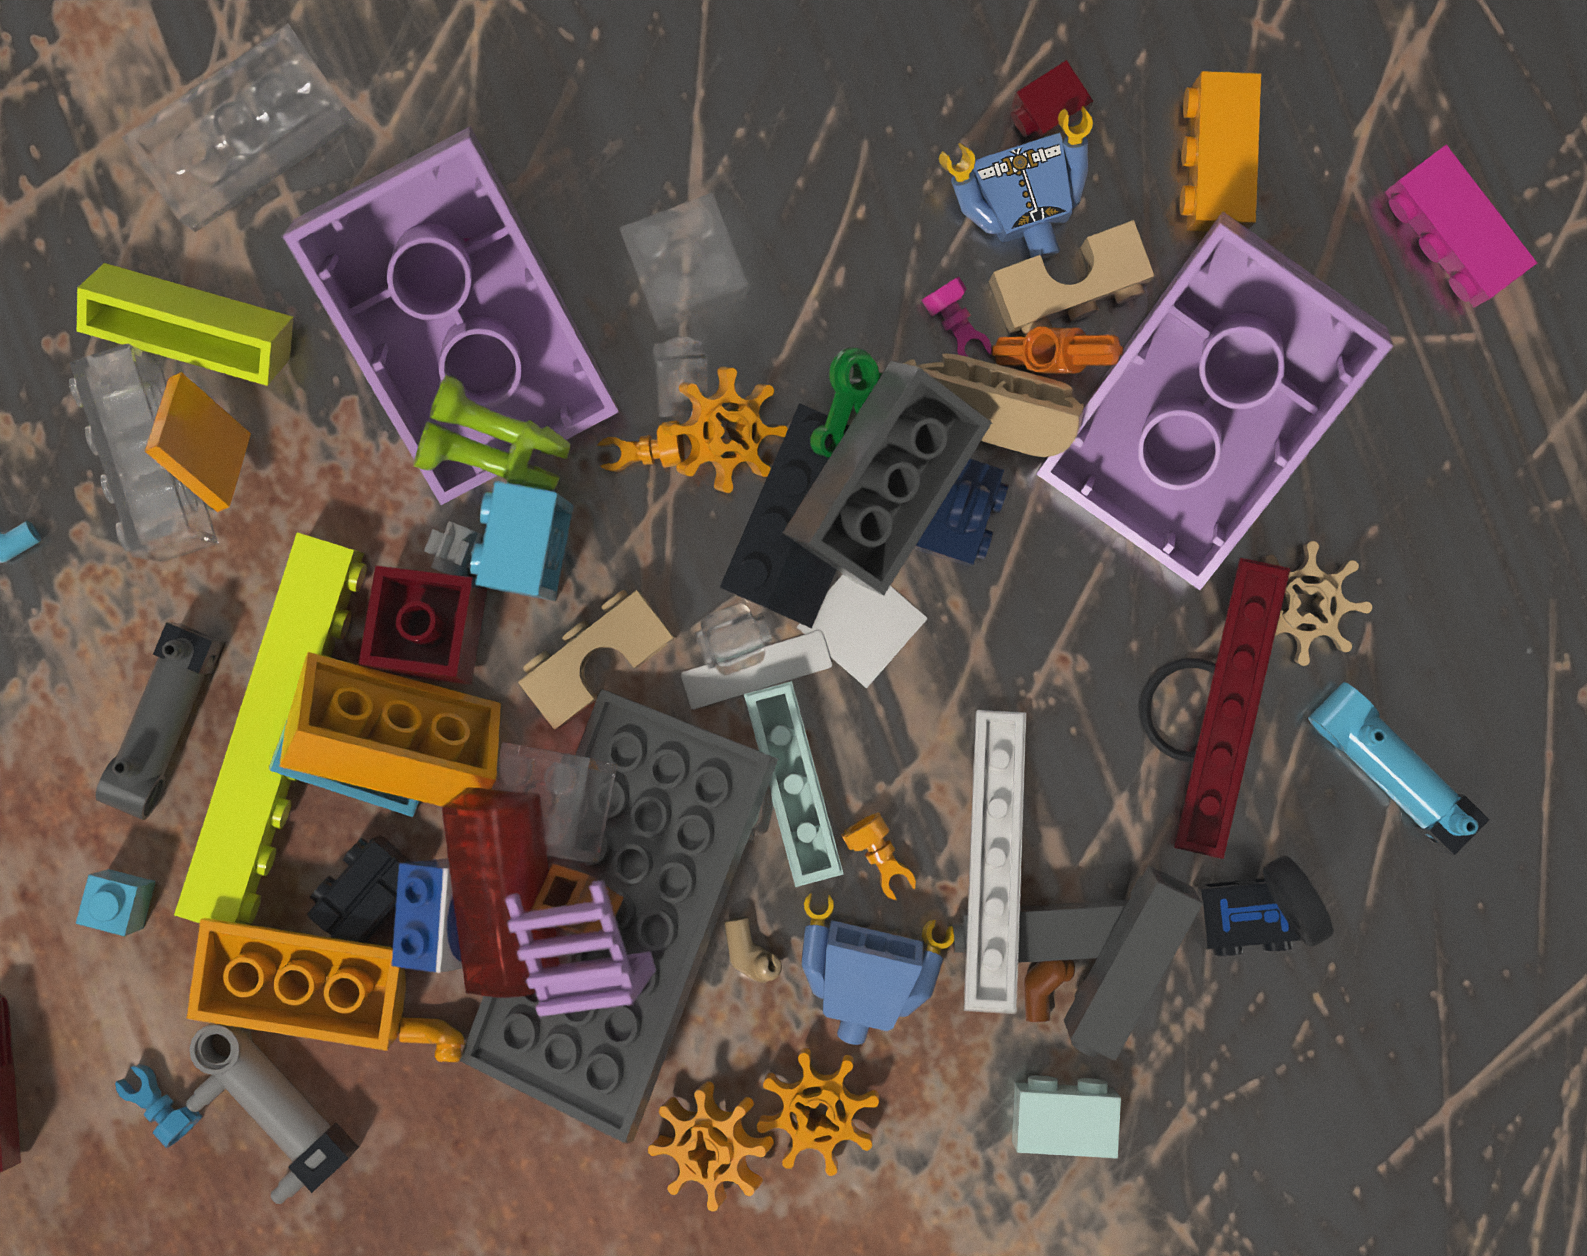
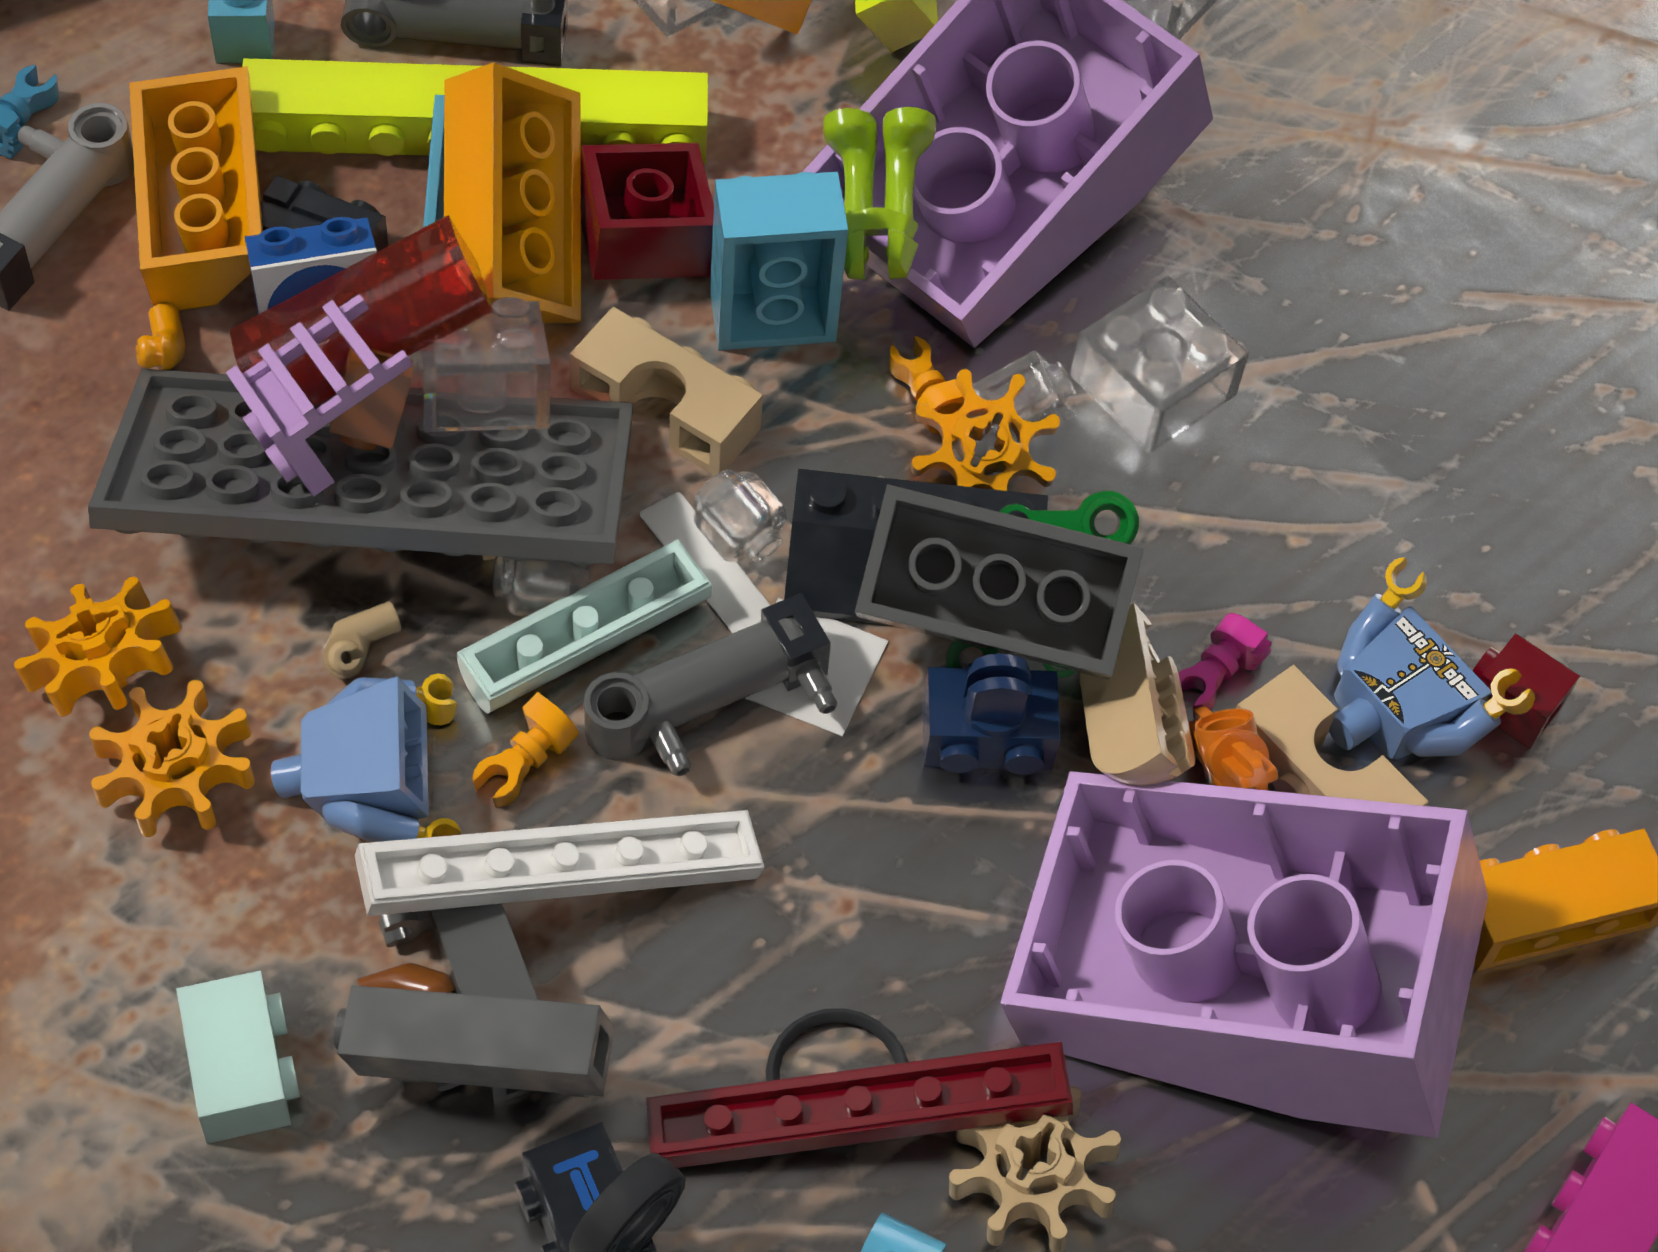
camera: 65 degrees right, 30 degrees down
none -> dark grey piece [583,593,838,776]

